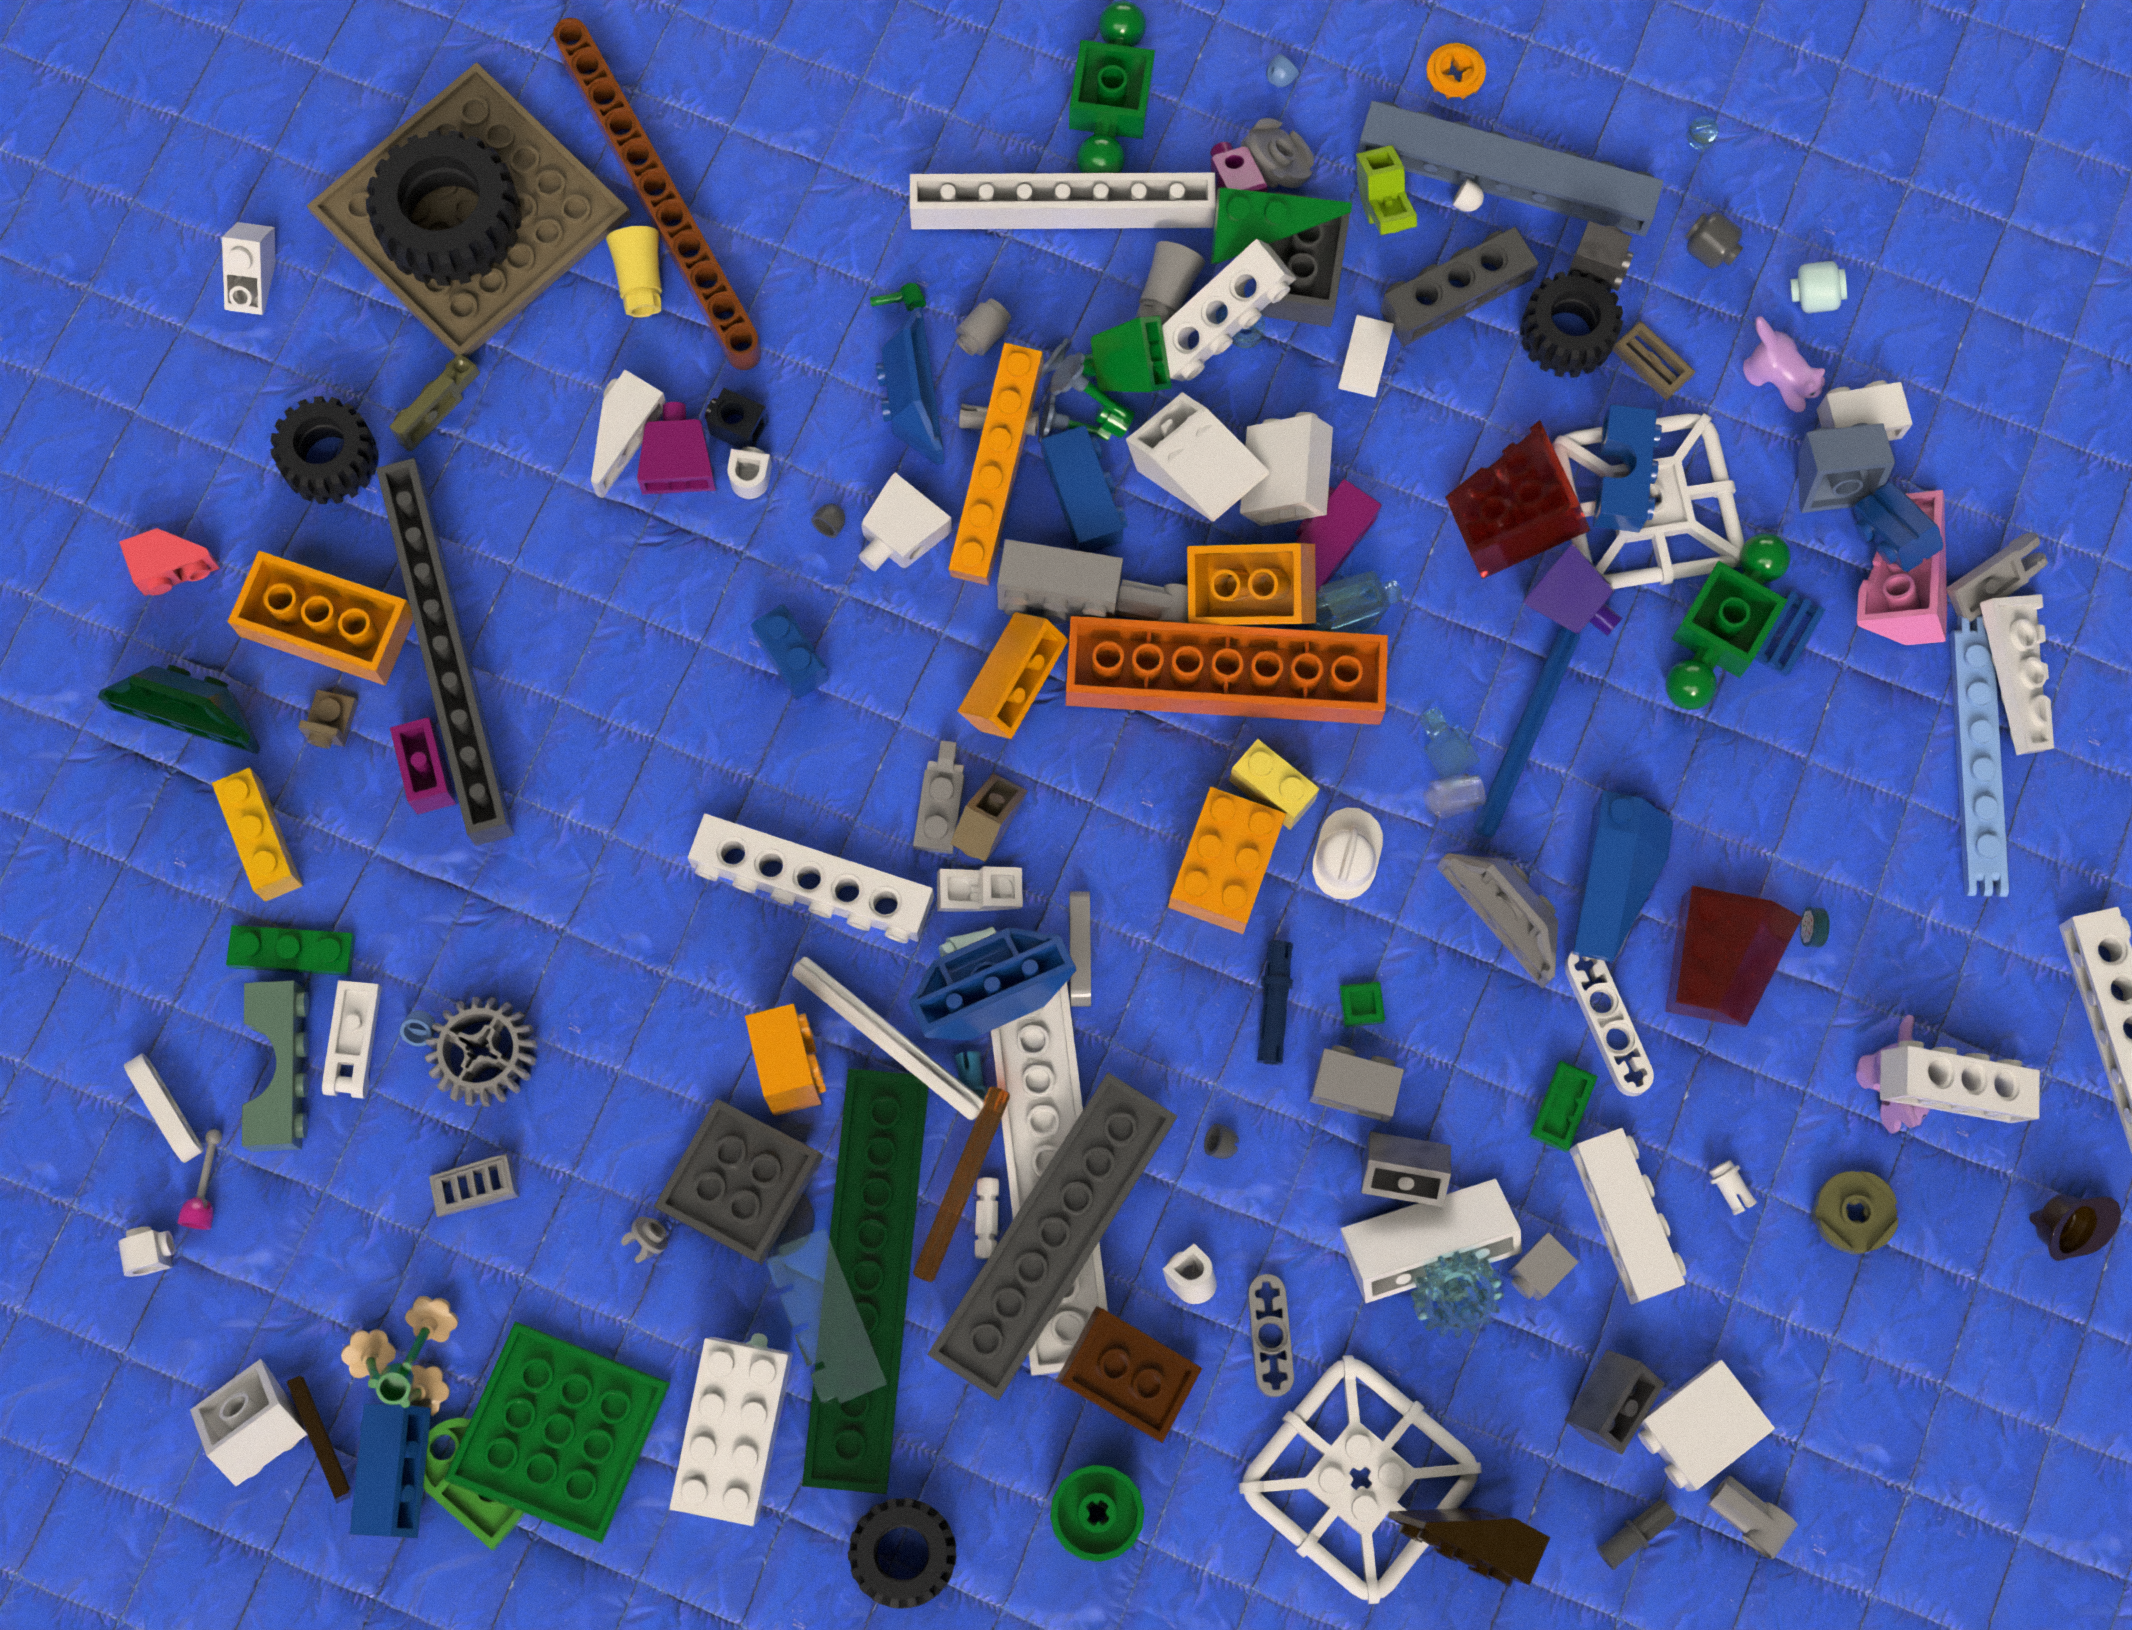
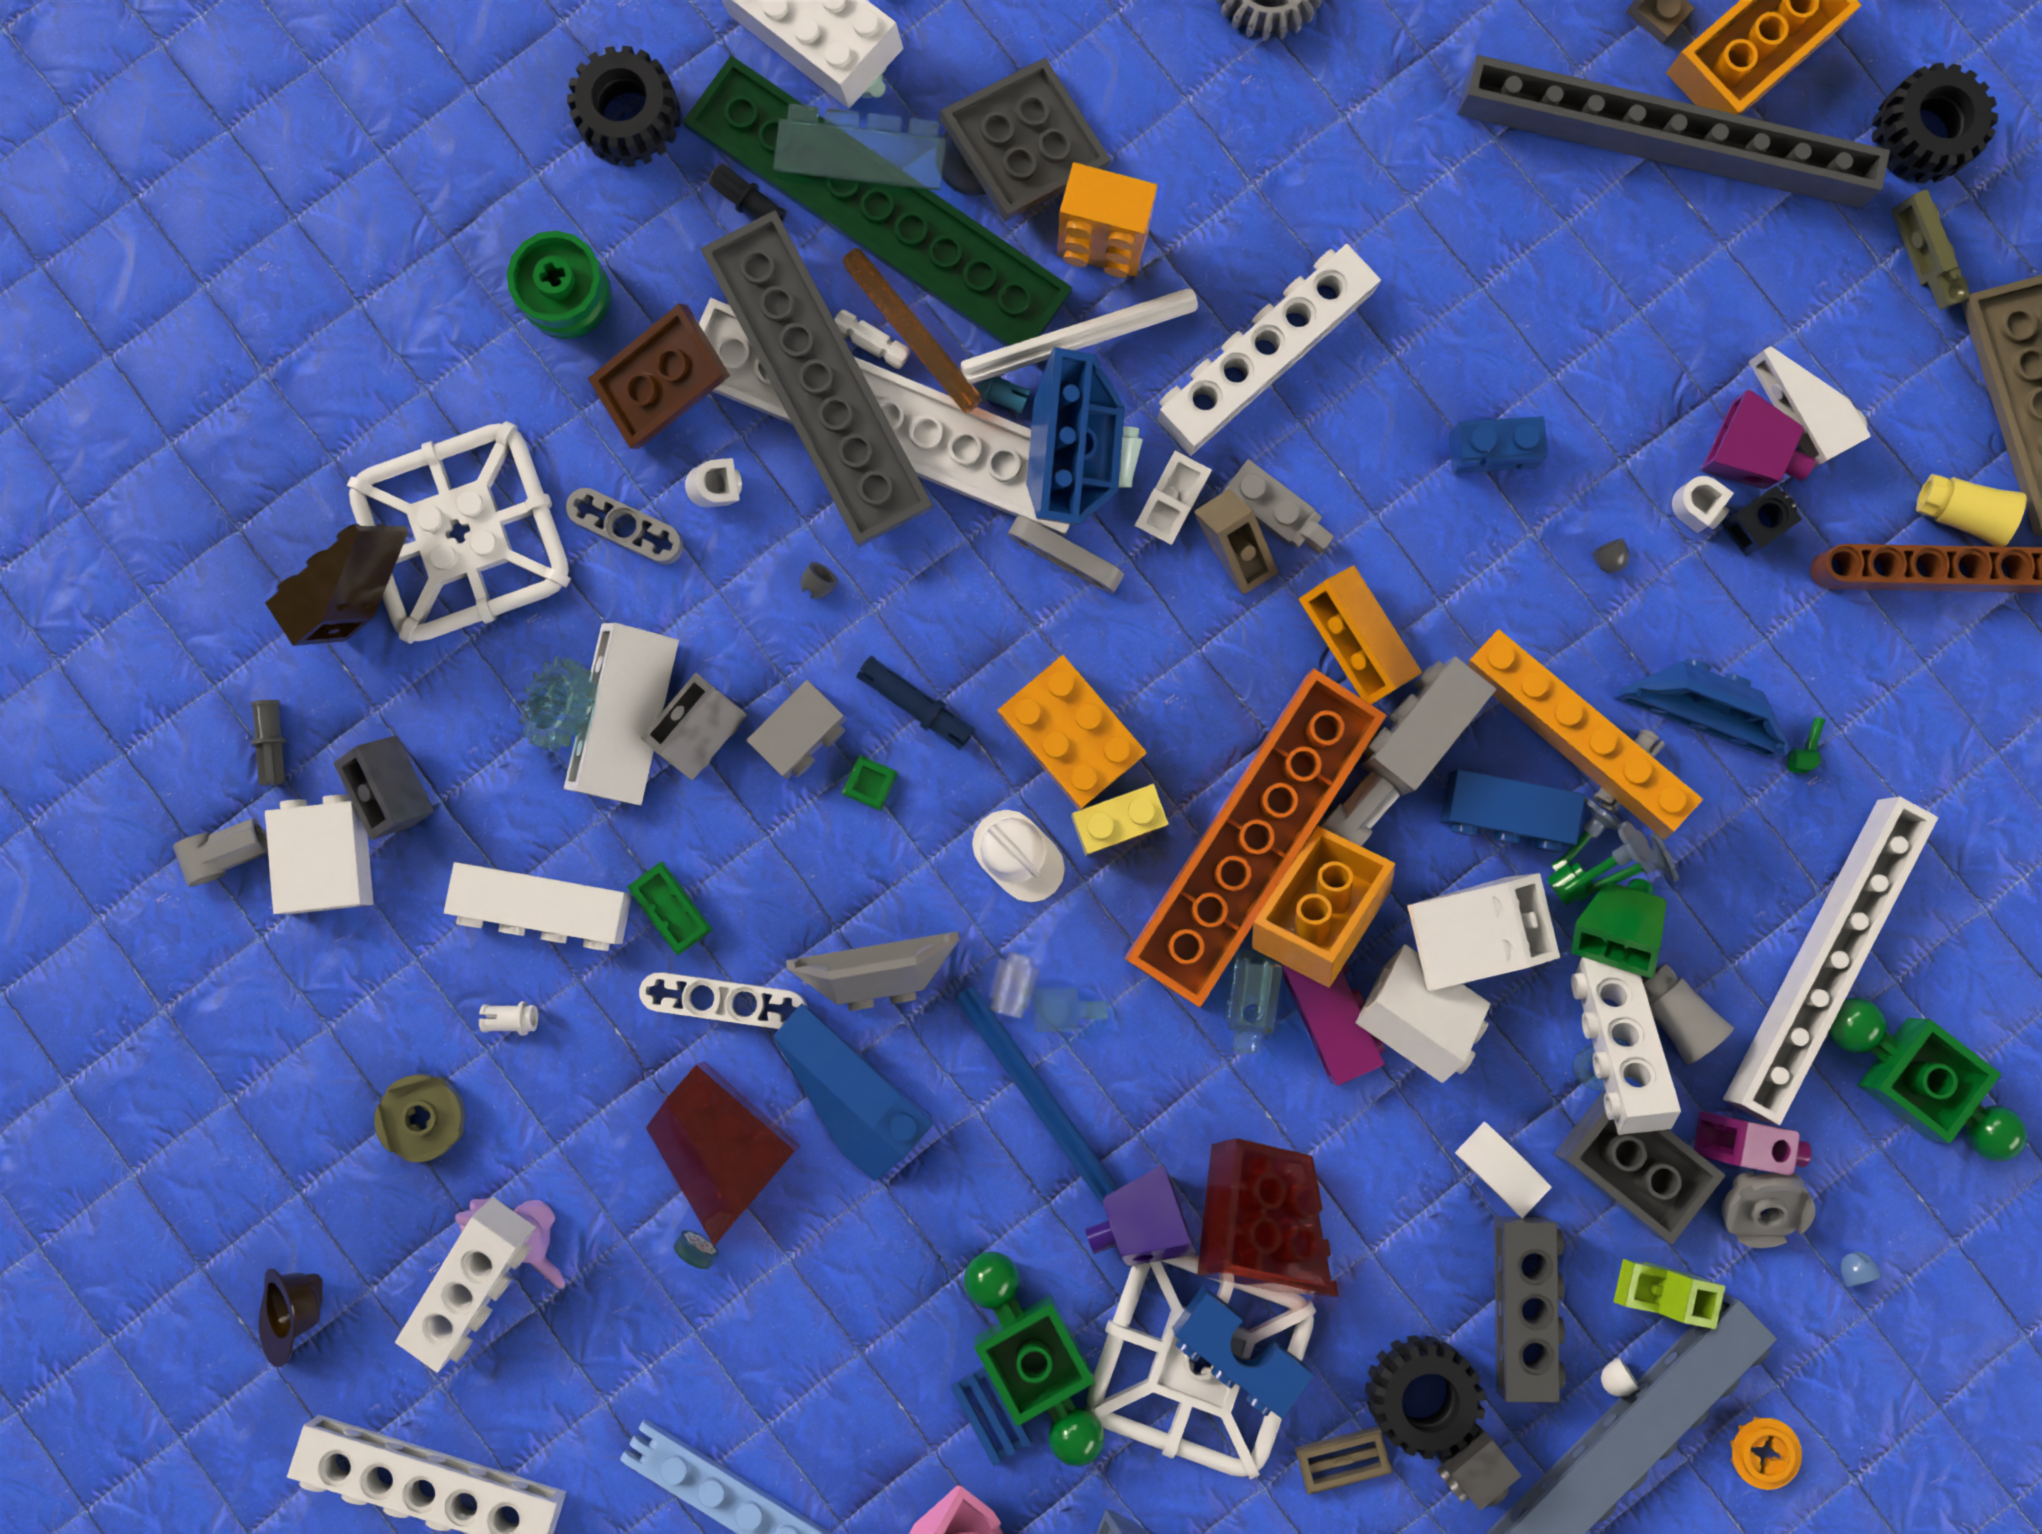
camera: 120 degrees right, 10 degrees up
magenta brick [390,717,456,815] -> none
light grey plate [621,1217,668,1263] -> none
white torso [858,473,952,571] -> none
light grey brick [955,298,1011,356] -> none
green wing [1211,187,1352,264] -> none
light grey brick [1508,1232,1578,1301] -> none
none -> black axle [708,164,787,222]

